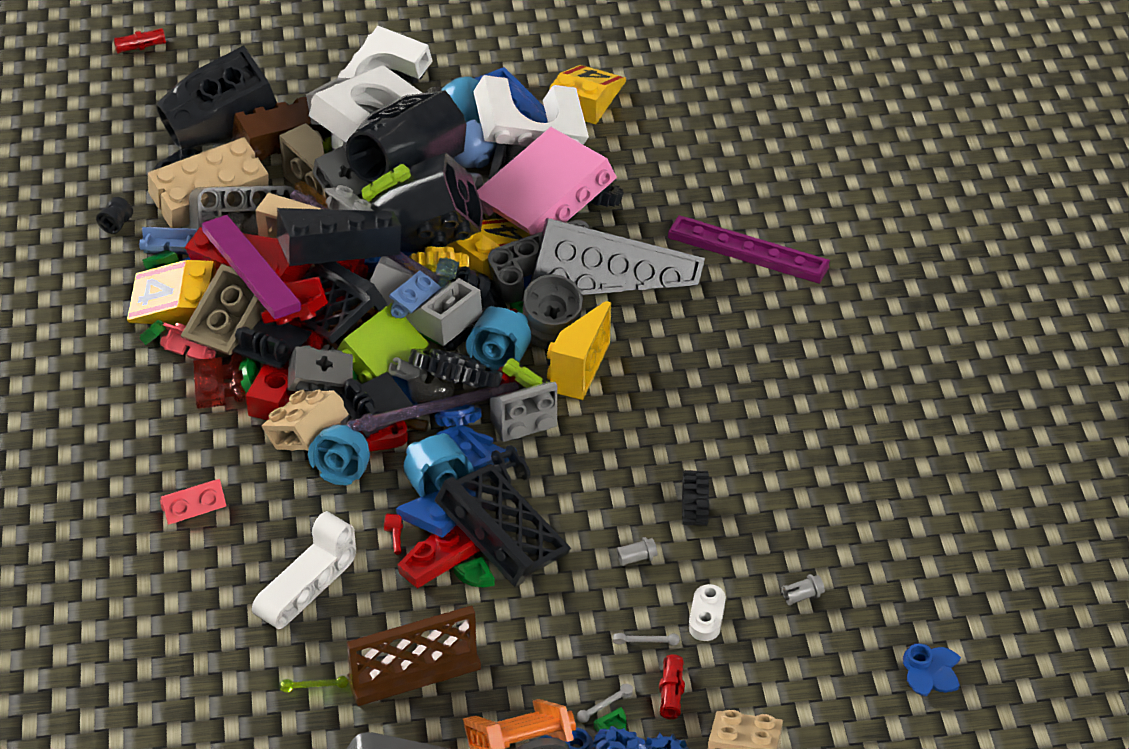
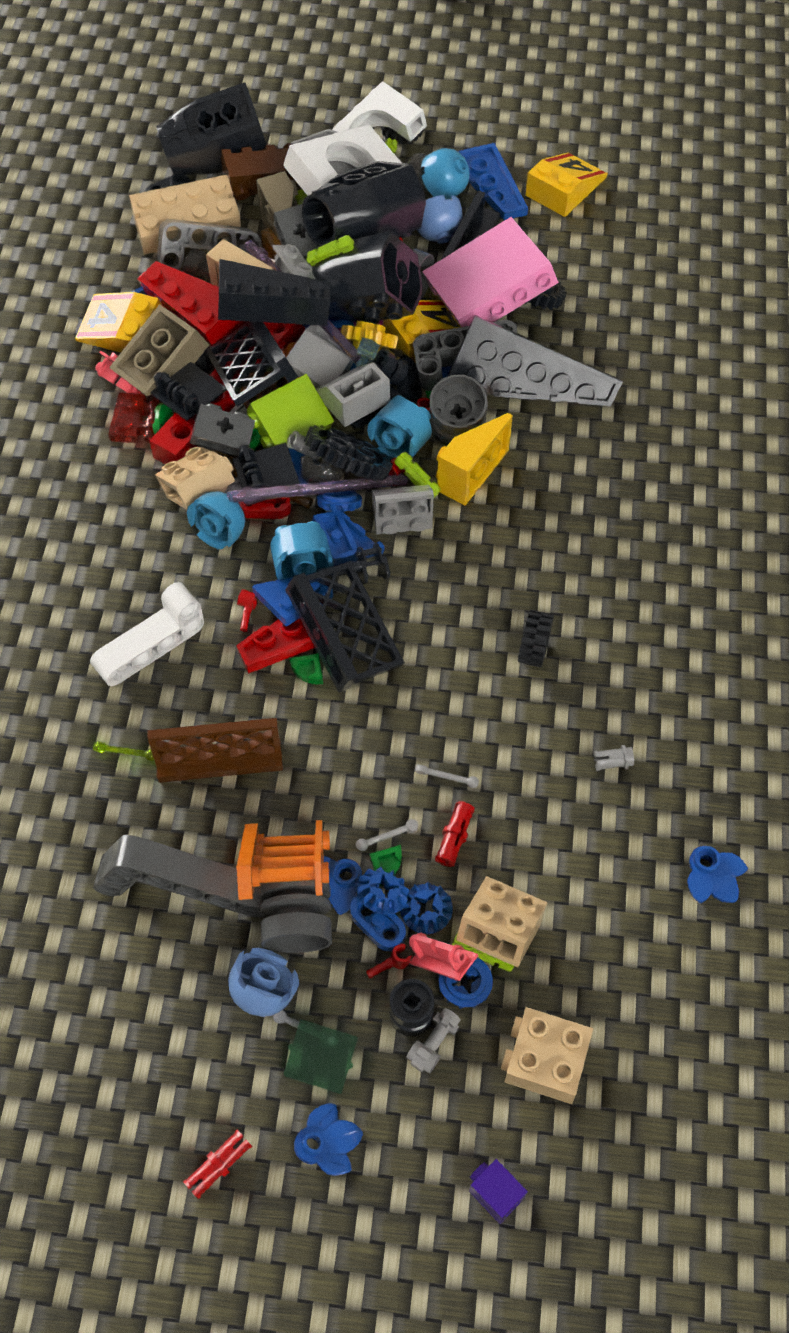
camera: 15 degrees right, 15 degrees up
black wheel [96,197,133,234] -> none
red pin [113,28,166,54] -> none
medium blue hinge [139,227,197,255] -> none
green tile [139,319,166,345] -> none
green tile [142,250,179,270] -> none
coral hinge [160,479,226,525] -> none
magenta tile [202,215,301,319] -> none
red bracket [261,277,328,325] -> none
medium blue hinge [389,271,442,318] -> none
white arch [473,75,589,147] -> none
light grey pin [616,537,658,566] -> none
magenta tile [668,215,830,284] -> none
white plate [689,584,726,641] -> none

